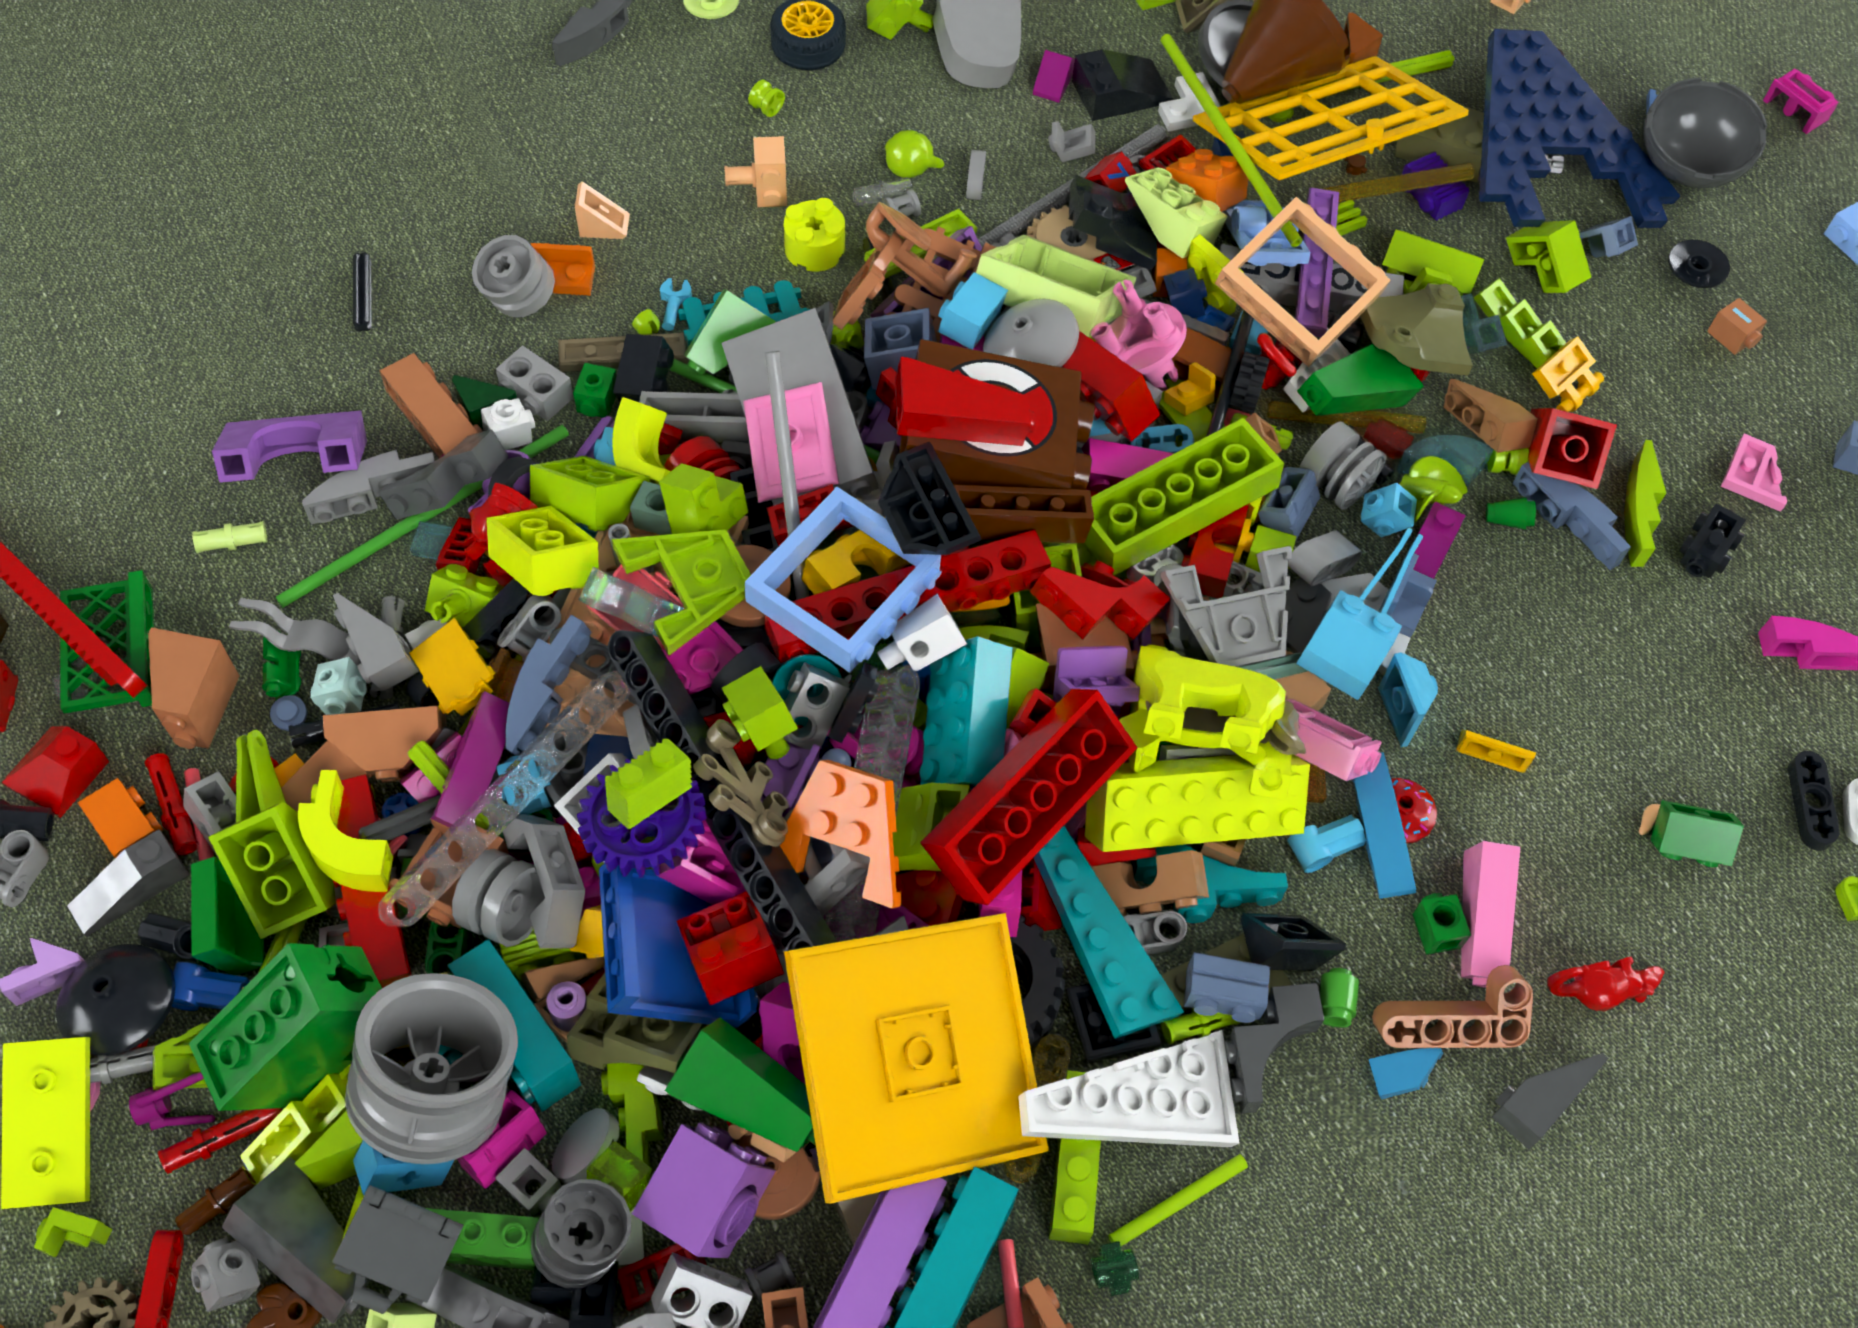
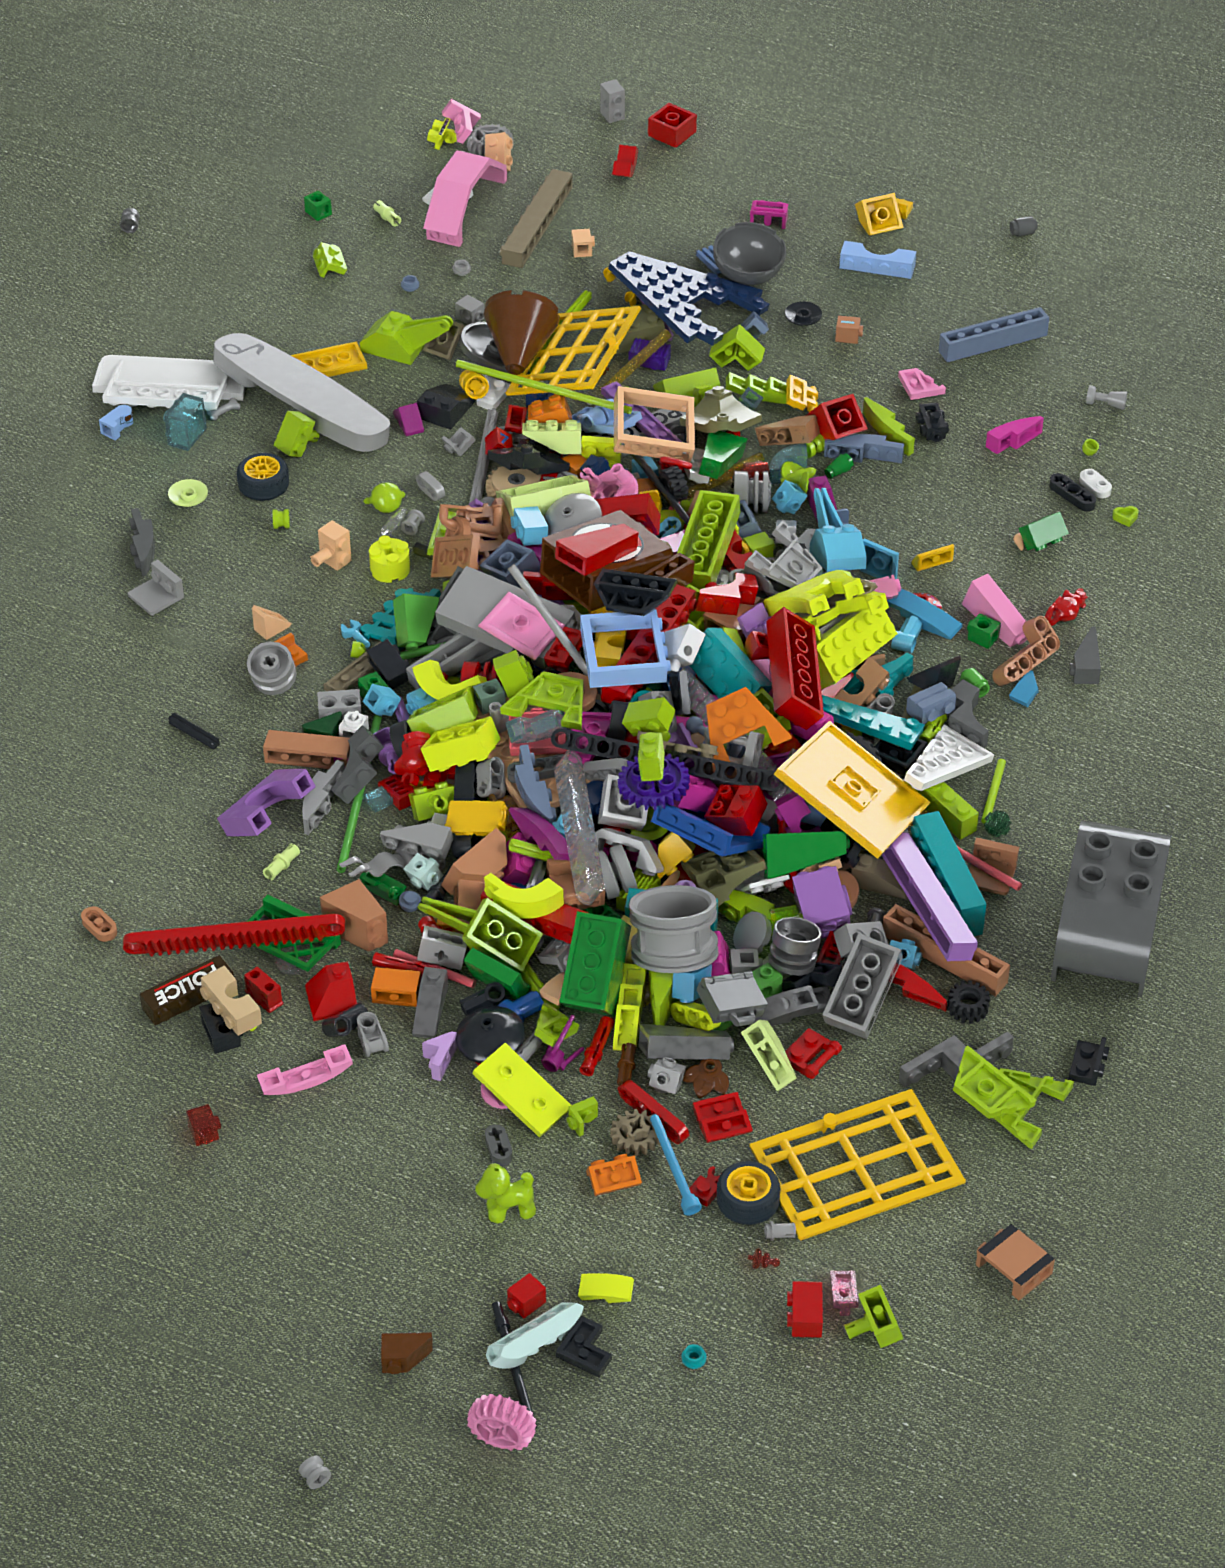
camera: 40 degrees left, 15 degrees down
none -> light grey bracket [128,559,184,616]
none -> medium azure brick [362,684,401,716]
none -> yellow wheel [459,370,489,399]

